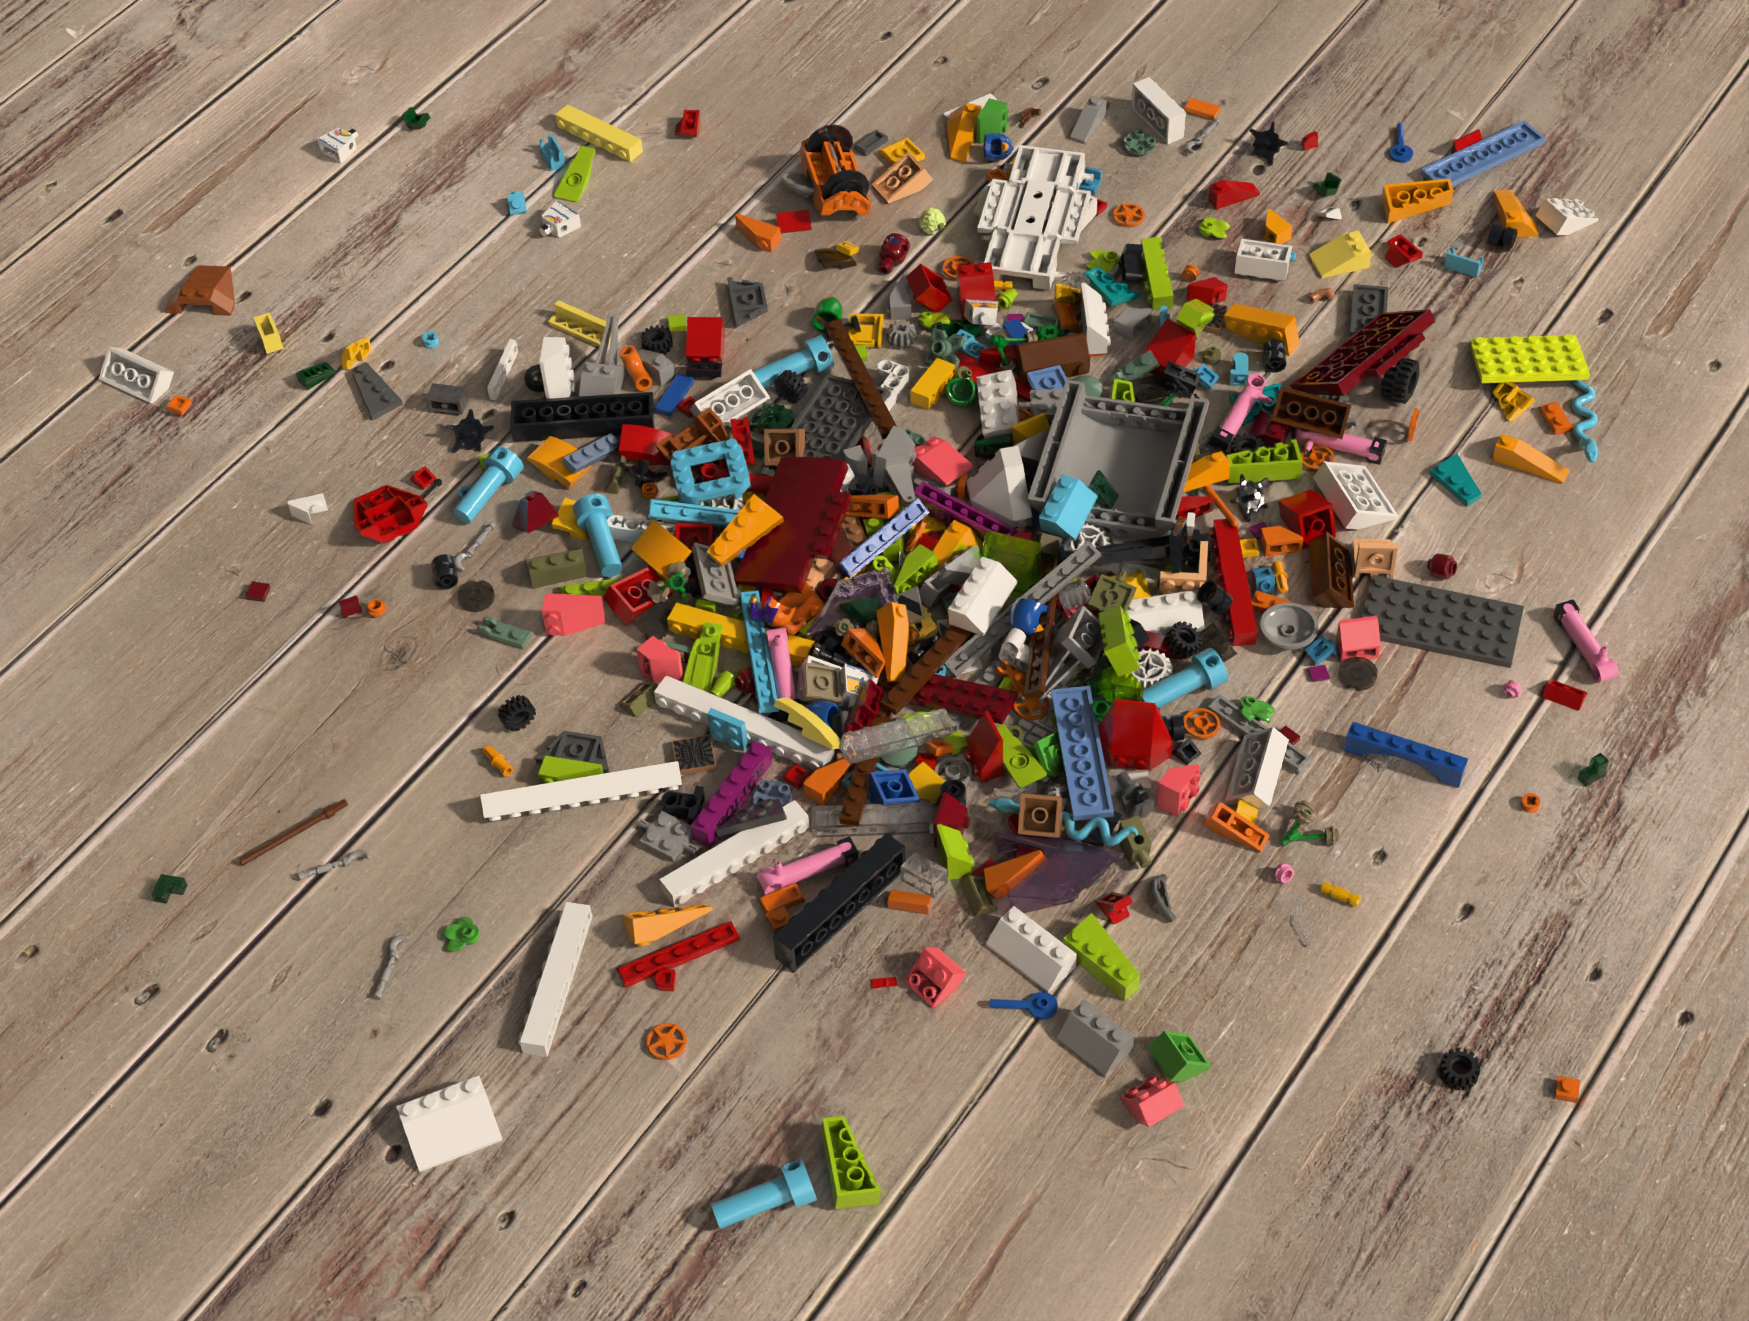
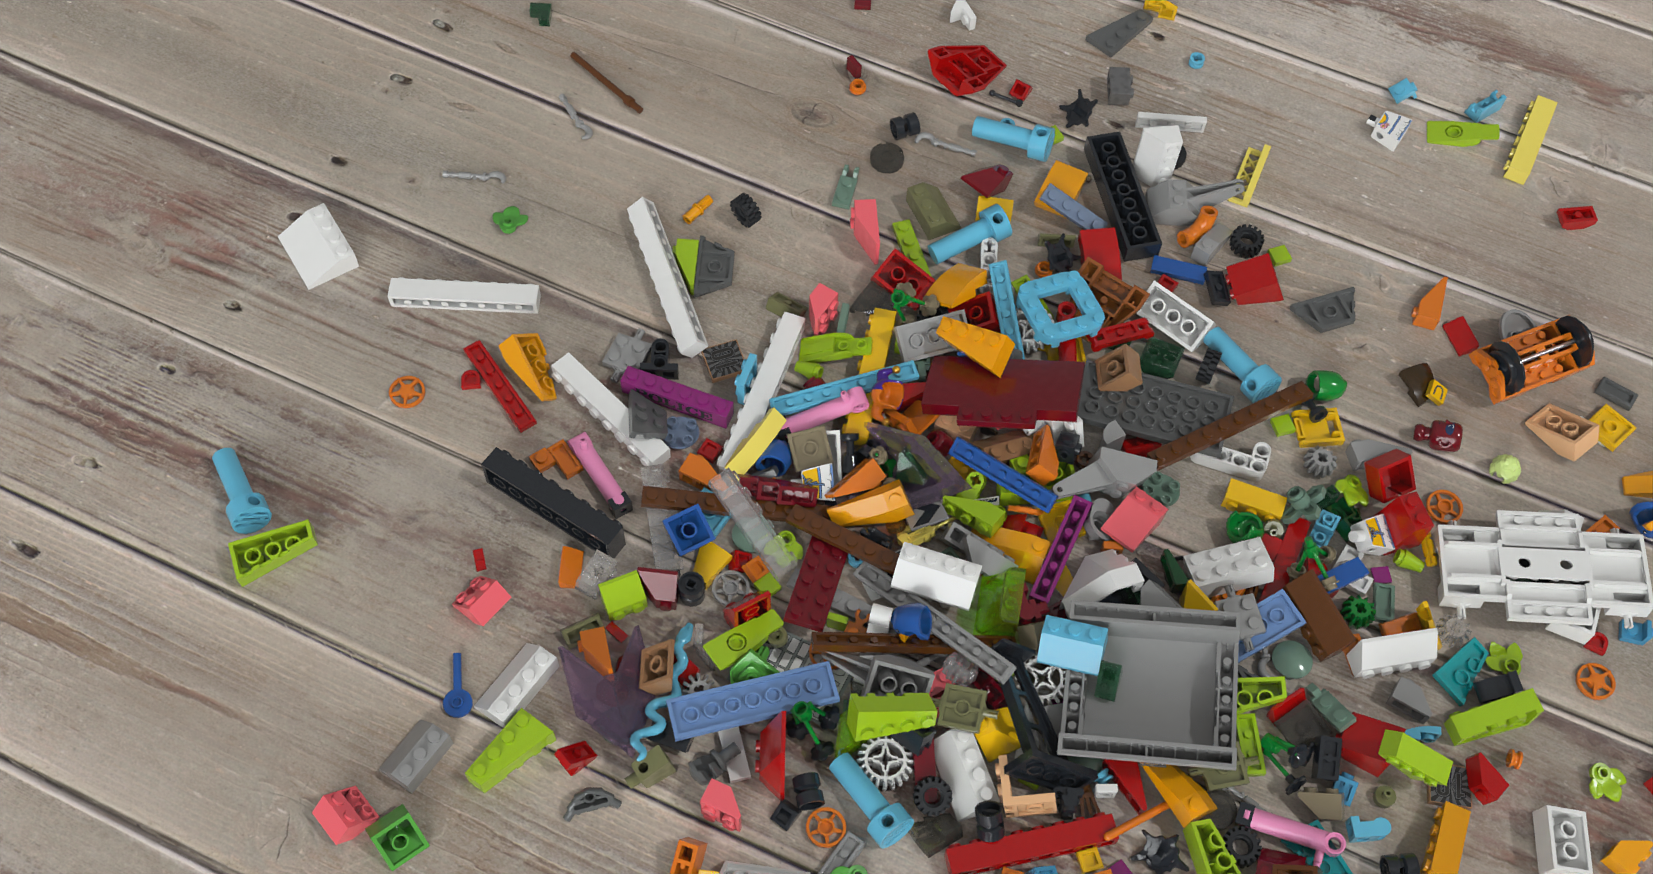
camera: 75 degrees right, 10 degrees up
none -> dark tan slope [1298,787,1345,821]

